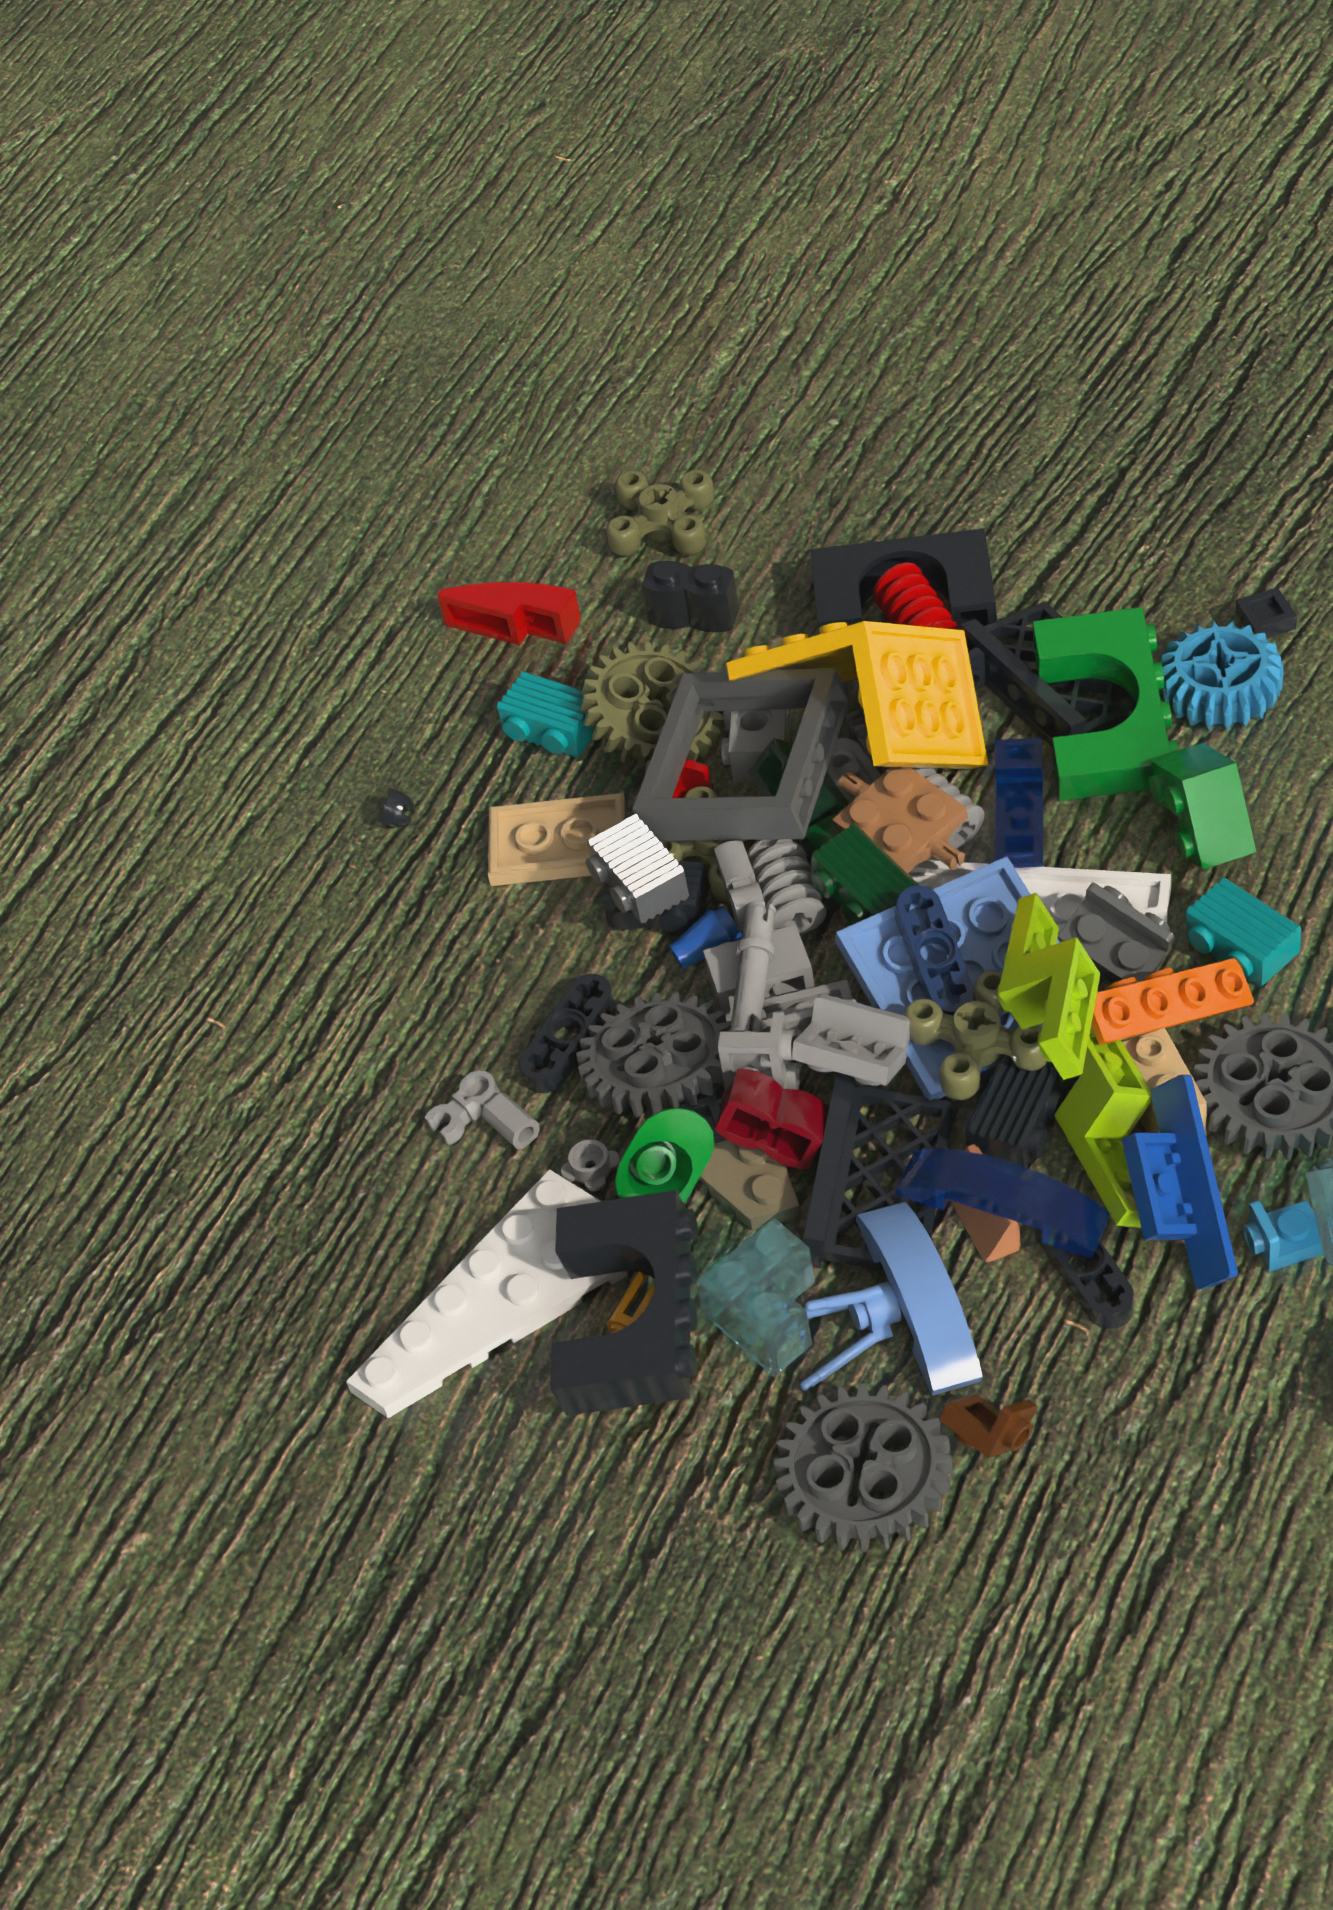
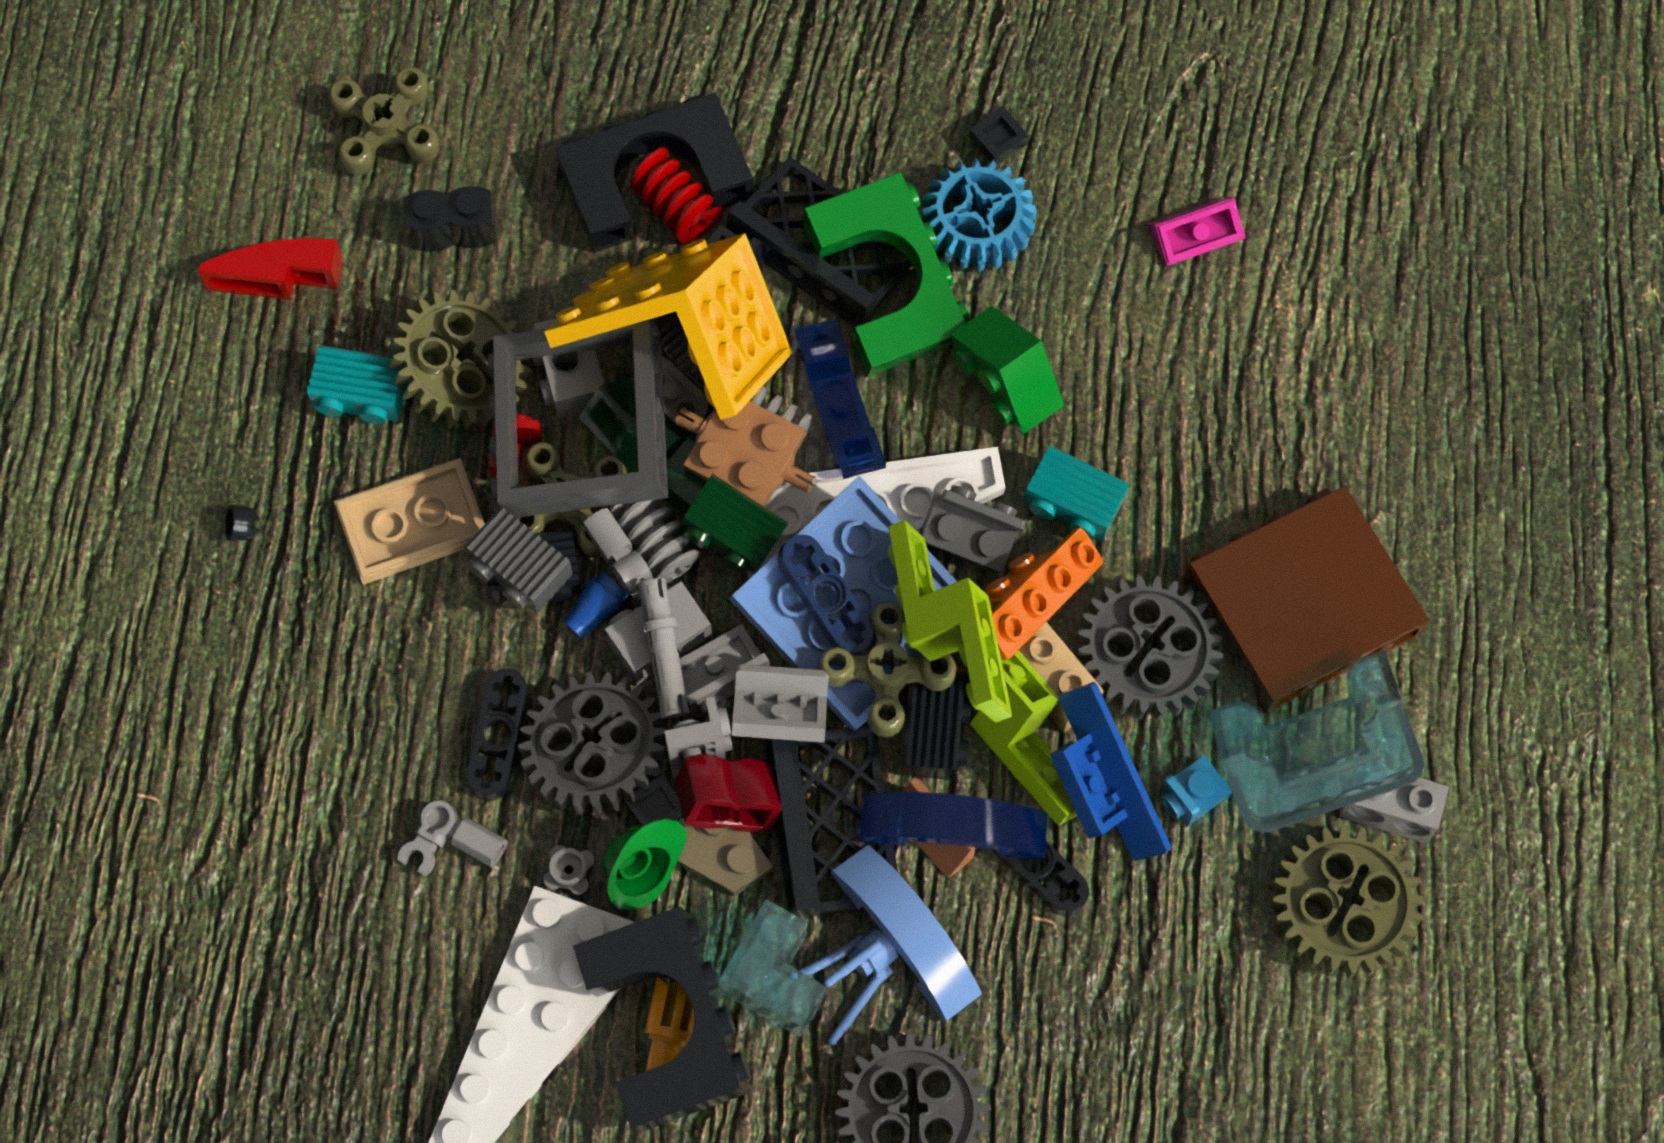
camera: 30 degrees left, 20 degrees up
reddish brown bracket [939,1394,1038,1458] -> none

